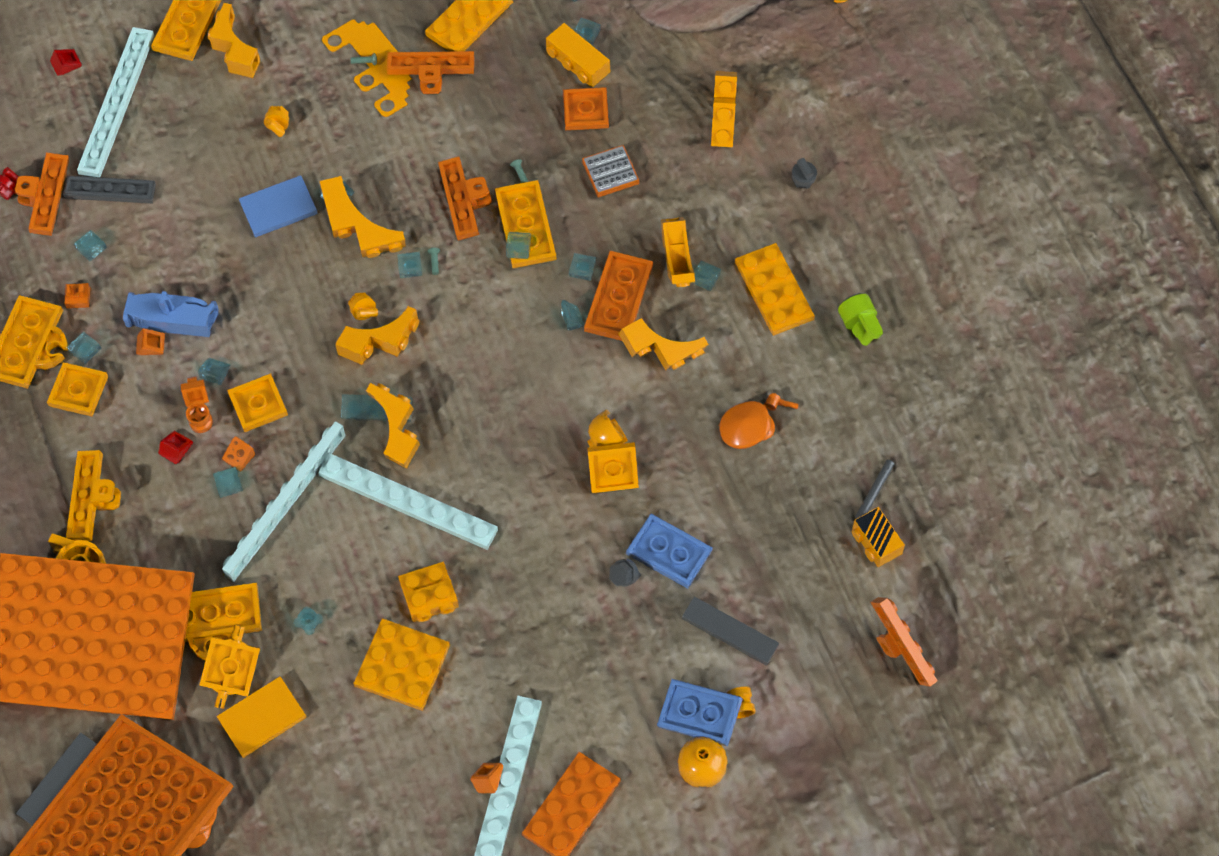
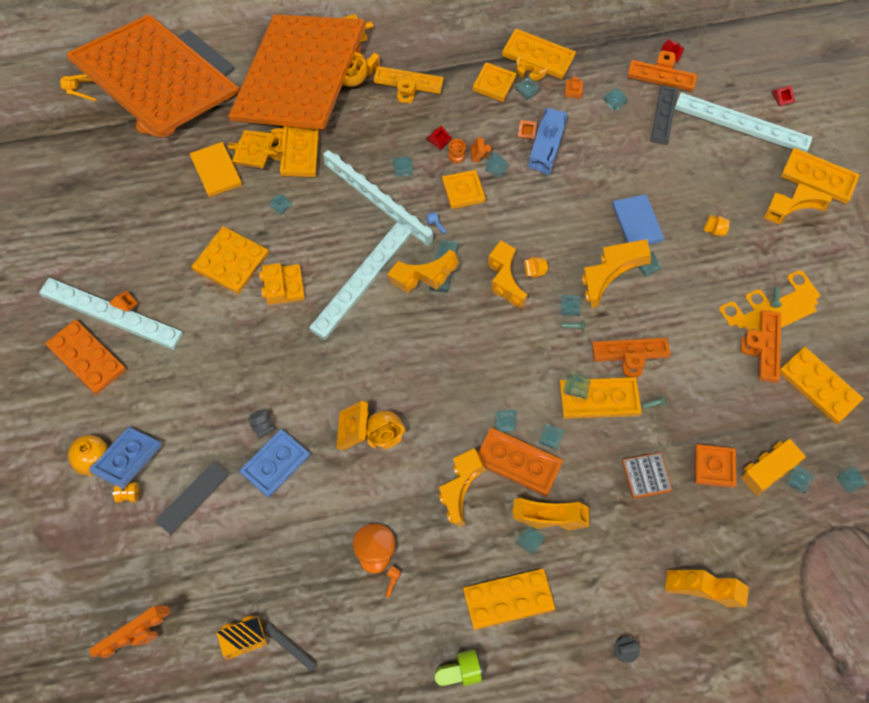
camera: 95 degrees right, 0 degrees up
orange slope [222,436,255,472] -> none
none -> medium blue hand [426,212,447,234]

